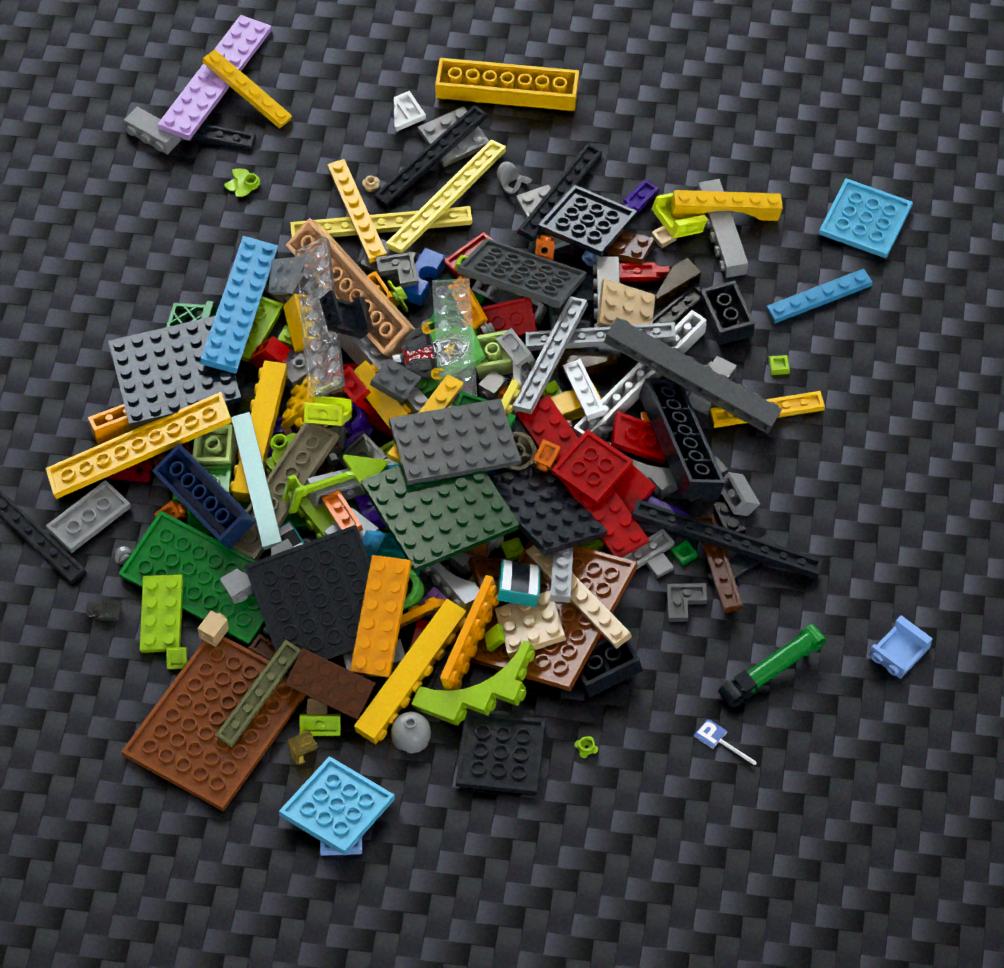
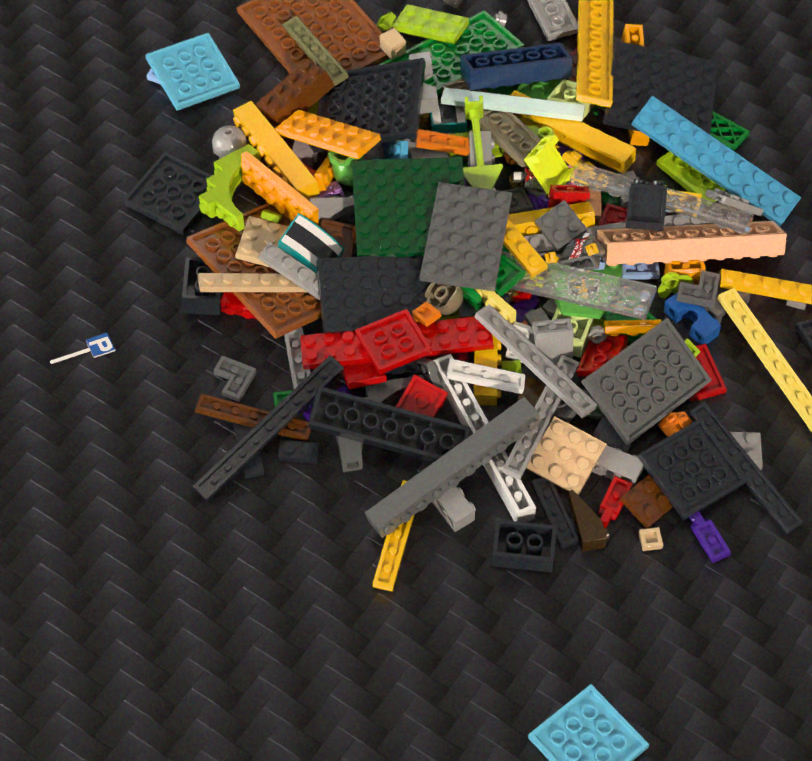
camera: 115 degrees right, 0 degrees up
red brick [248,336,291,369] -> none
clear yellow panel [287,730,317,765] -> none
light yellow plate [290,206,472,237] -> none
lime plate [300,714,341,736] -> none
light grey piece [497,161,532,194] -> none
lime plate [575,736,598,758] -> none
light grey tile [646,553,674,579] -> none
neon yellow panel [651,193,708,239] -> none
yellow arch [671,190,783,221] -> none
light grey brick [696,179,748,278] -> none
green piece [718,624,827,708] -> none
light grey brick [721,472,760,516] -> none
dark azure plate [766,269,872,324] -> none
lime tile [768,355,790,375] -> none
light blue panel [869,616,932,679] -> none

